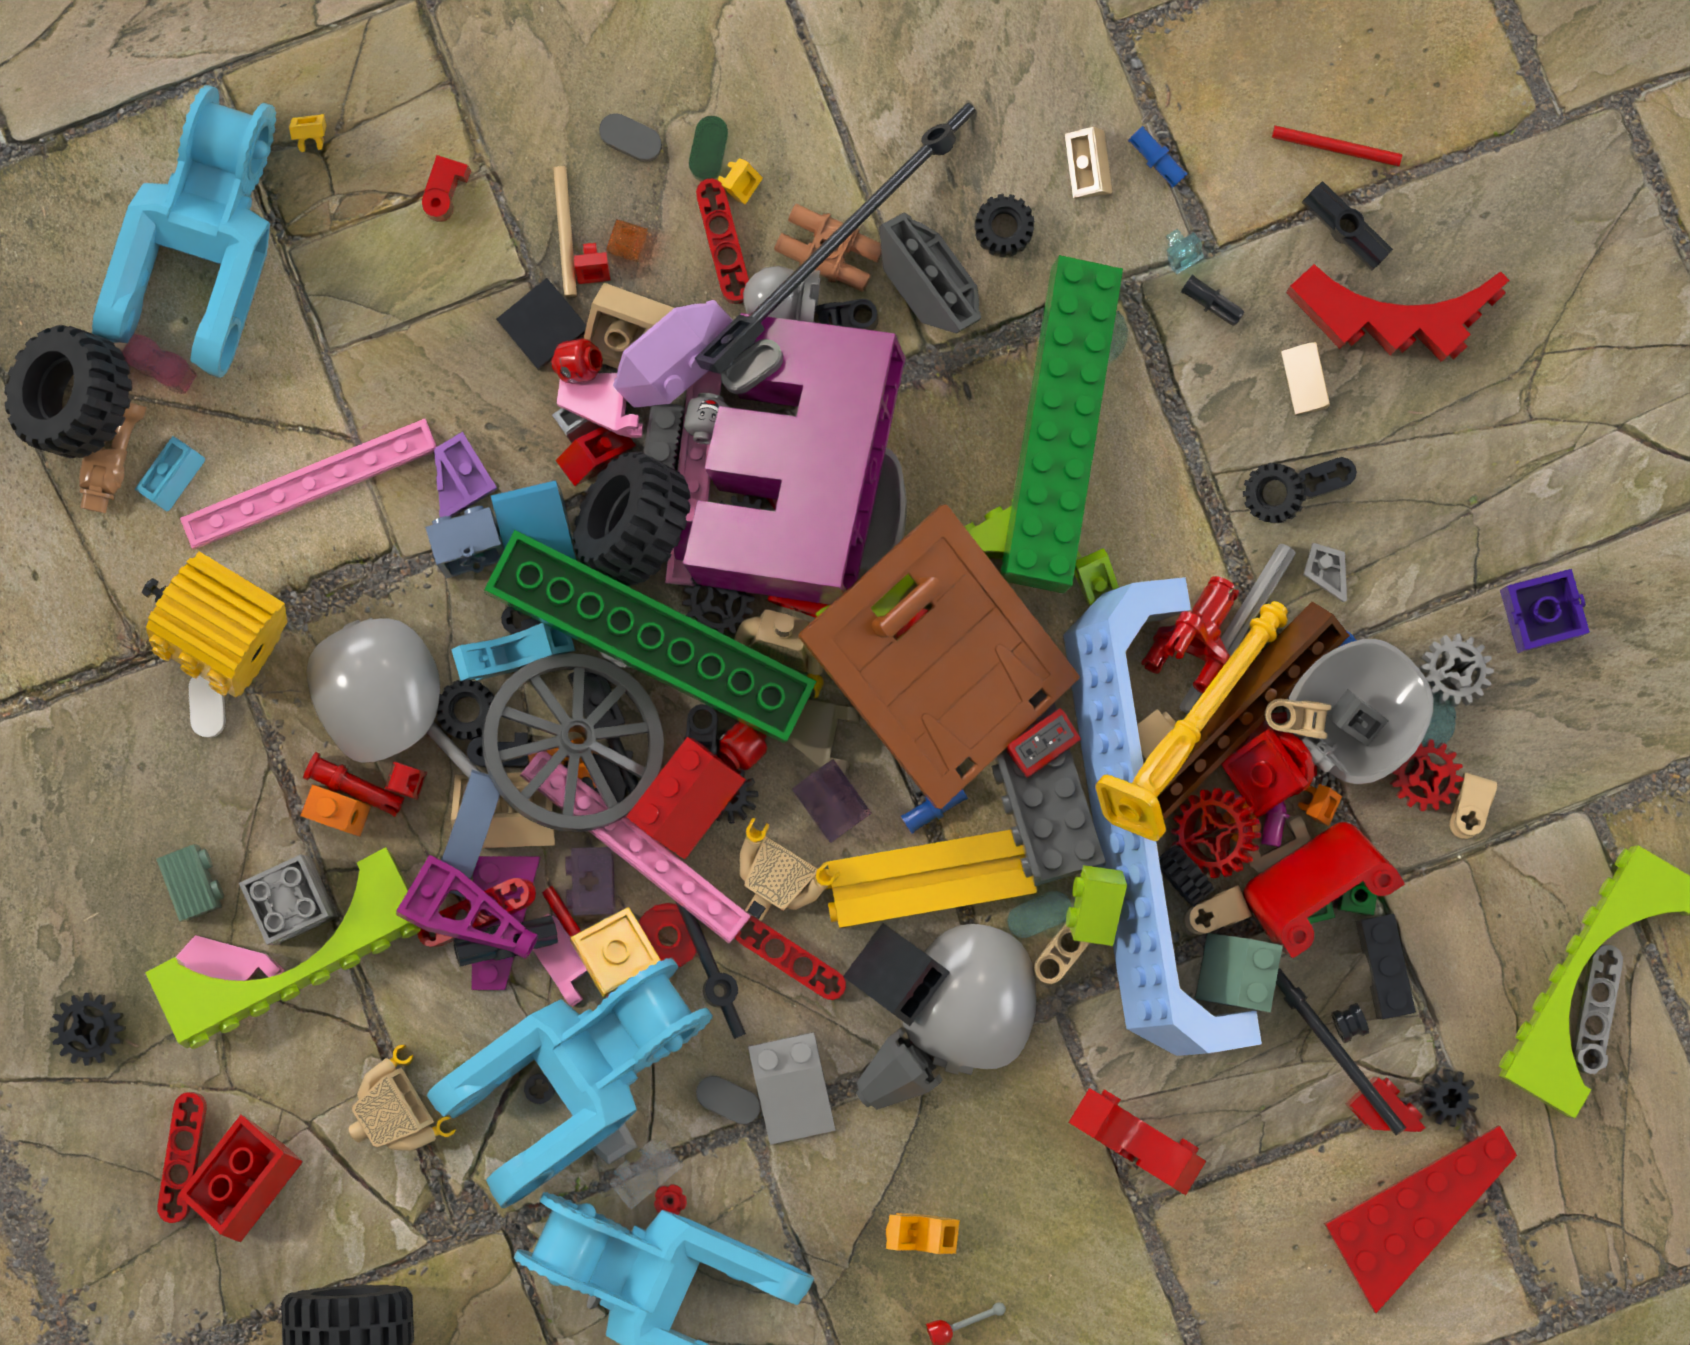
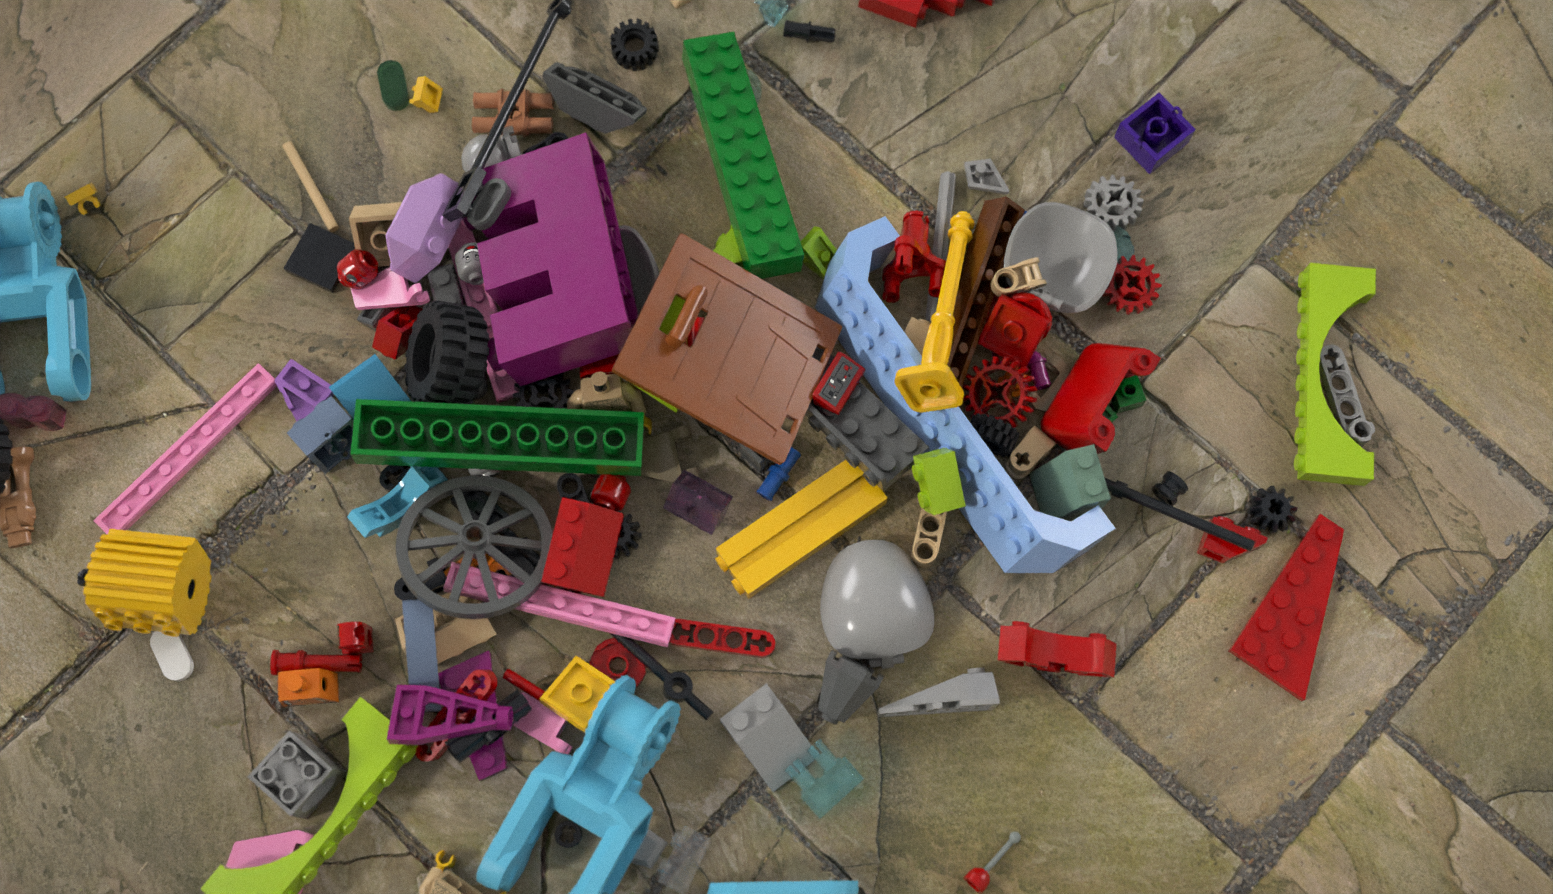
camera: 25 degrees left, 10 degrees down
medium azure slope [135,436,205,511] -> none
sand green brick [156,844,224,922] -> none
light grey piece [306,618,440,763] -> none
red leg [422,155,471,222] -> none
light grey bar [426,721,481,778] -> none
black tyre [436,680,495,740] -> none
clear purple brick [565,847,616,916] -> none
red tile [574,243,611,284] -> none
dark grey tile [599,113,662,162] -> none
clear orange tile [606,219,648,262] -> none
red plate [654,1184,687,1215] -> none
red beam [696,178,749,304] -> none
dark grey tile [696,1076,760,1124] -> none
tan torso [740,818,840,921] -> none
black brick [843,923,950,1026] -> none
light orange brick [886,1213,960,1254] -> none
clear light blue tile [1007,891,1071,938] -> none
black tyre [1243,463,1307,523] -> none
slope [1281,342,1330,415] -> none
orange tile [1298,784,1342,827] -> none
black beam [1299,457,1357,499] -> none
dark grey slope [1327,689,1389,746] -> none
black arch [1355,913,1416,1020] -> none
tan piece [1449,772,1497,839] -> none
none -> clear light blue brick [784,738,864,820]
none -> light grey wedge [877,668,1000,717]

